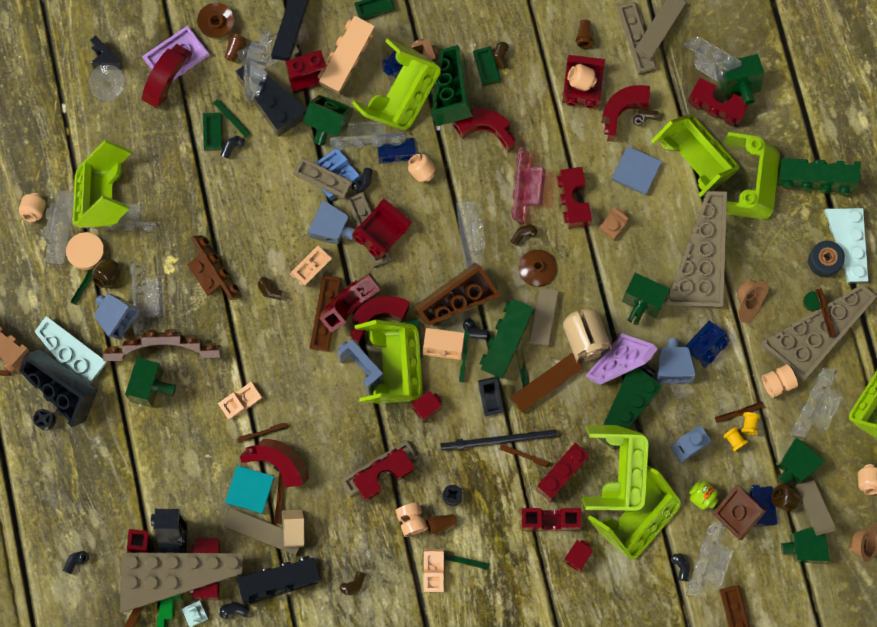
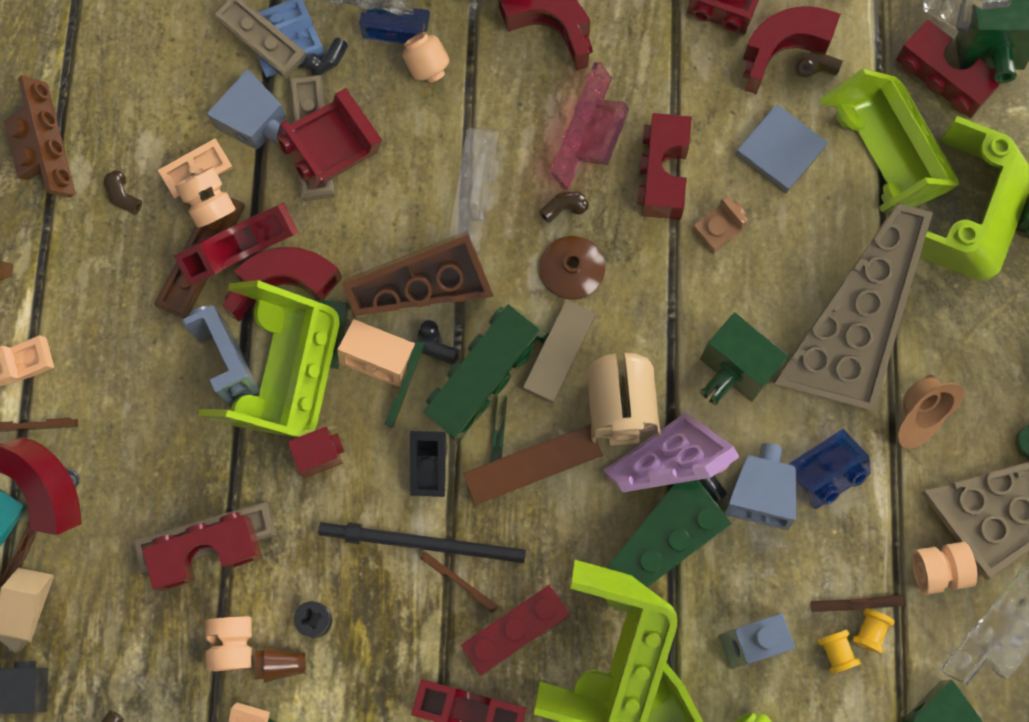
camera: 20 degrees right, 0 degrees up
none -> light nougat wheel [175,167,235,228]

